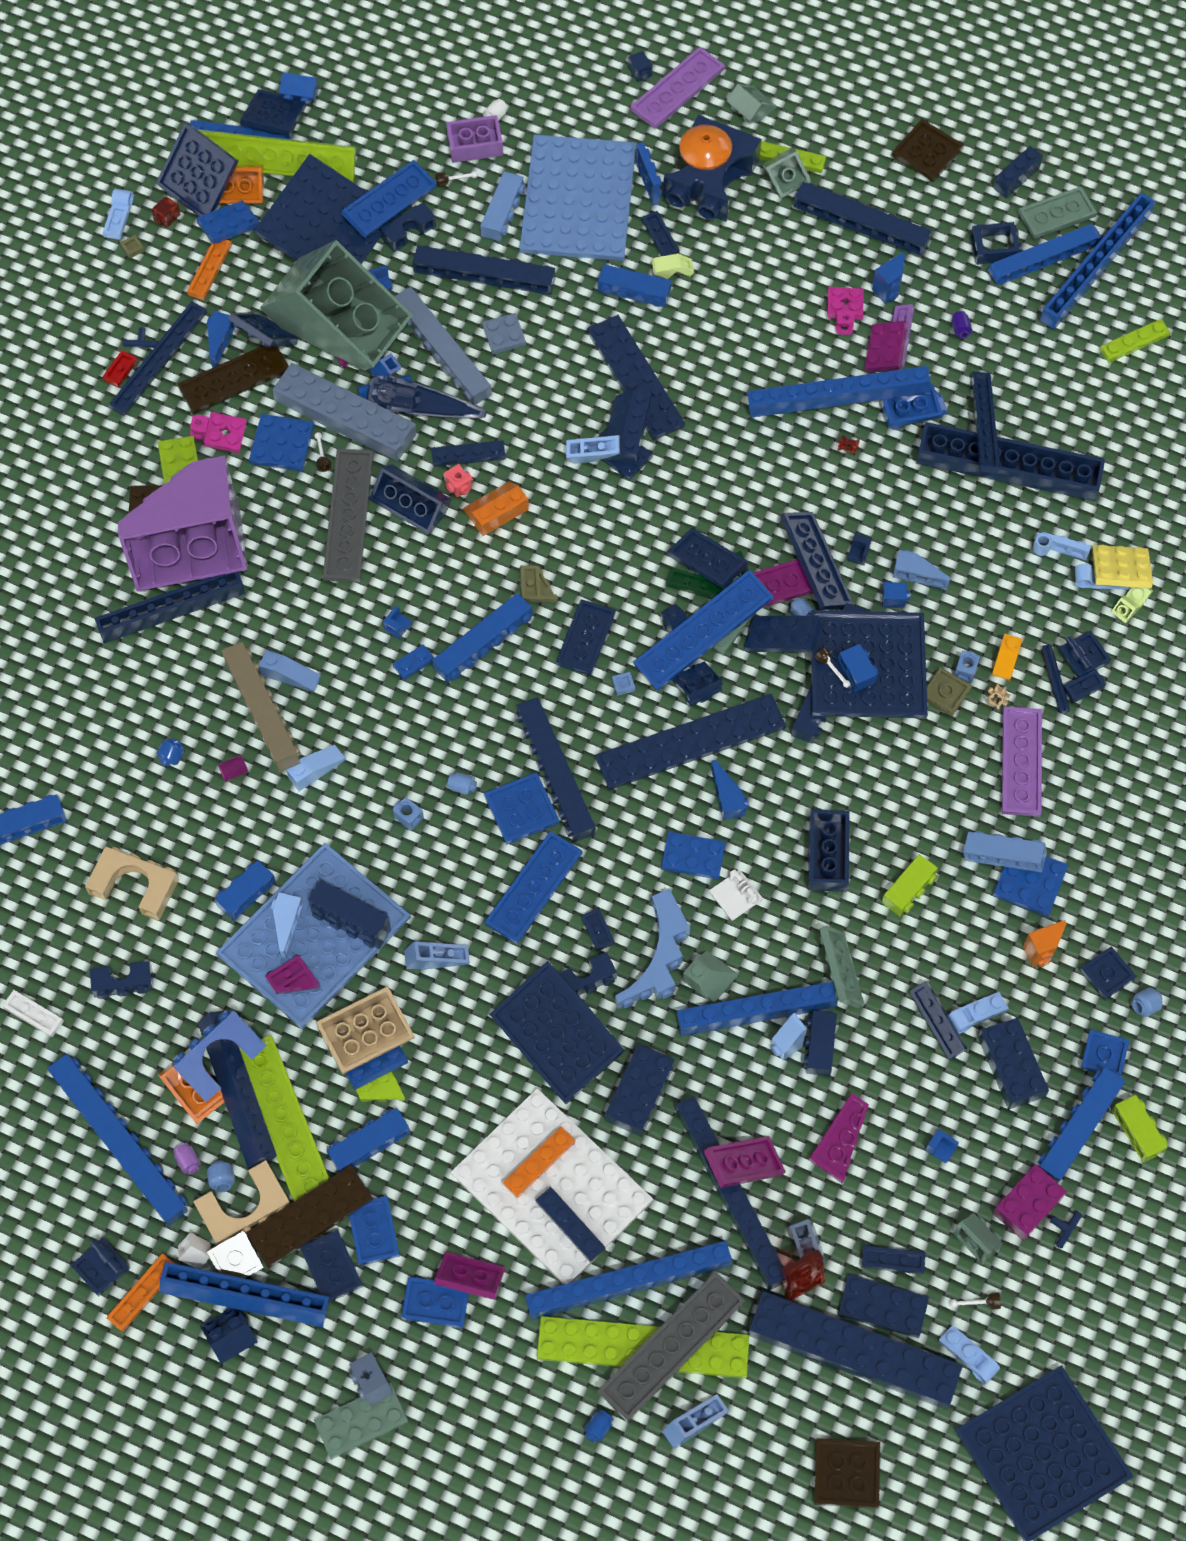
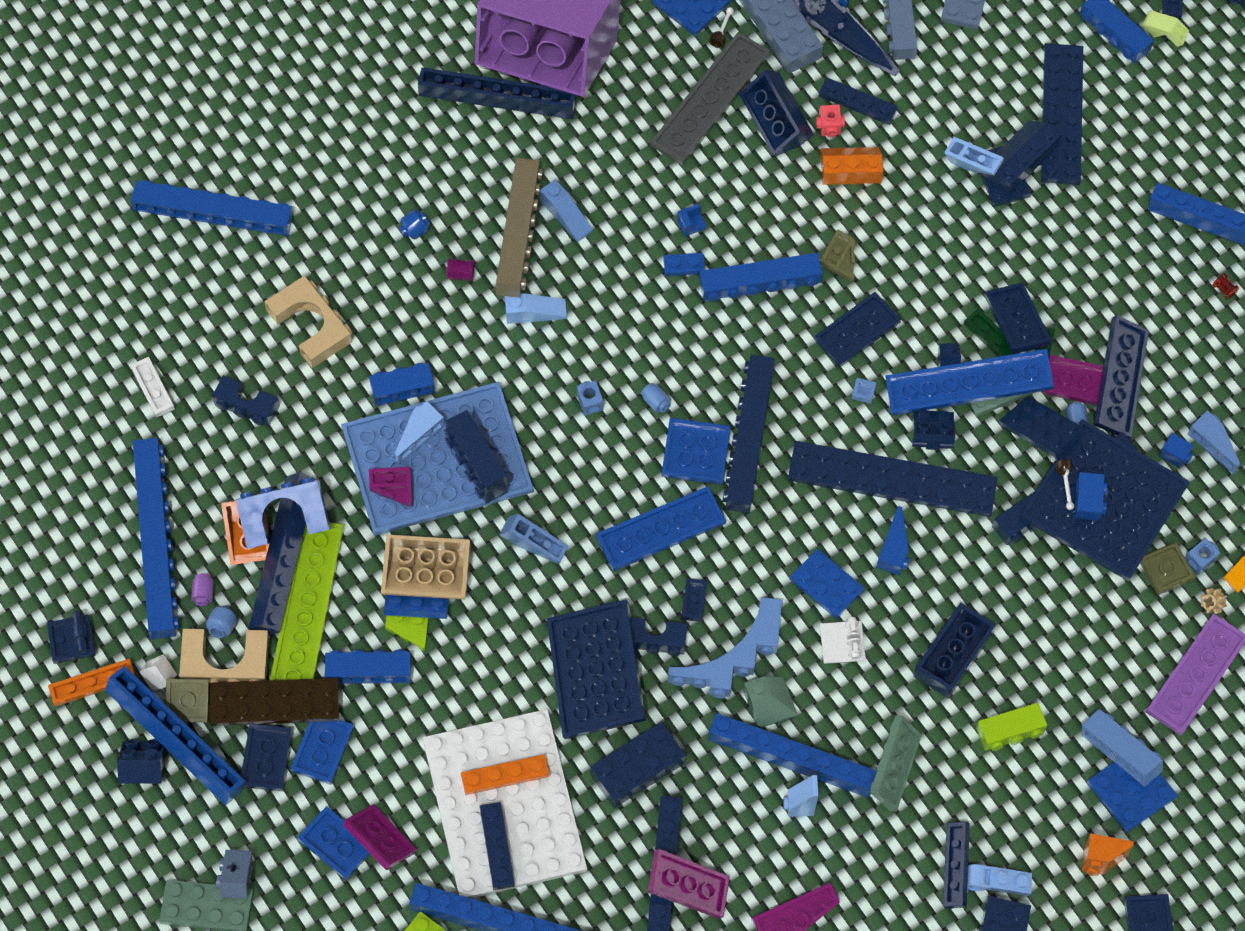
camera: 30 degrees right, 0 degrees up
dark blue brick [803,1011,837,1077] -> none
dark blue panel [847,533,872,566] -> none

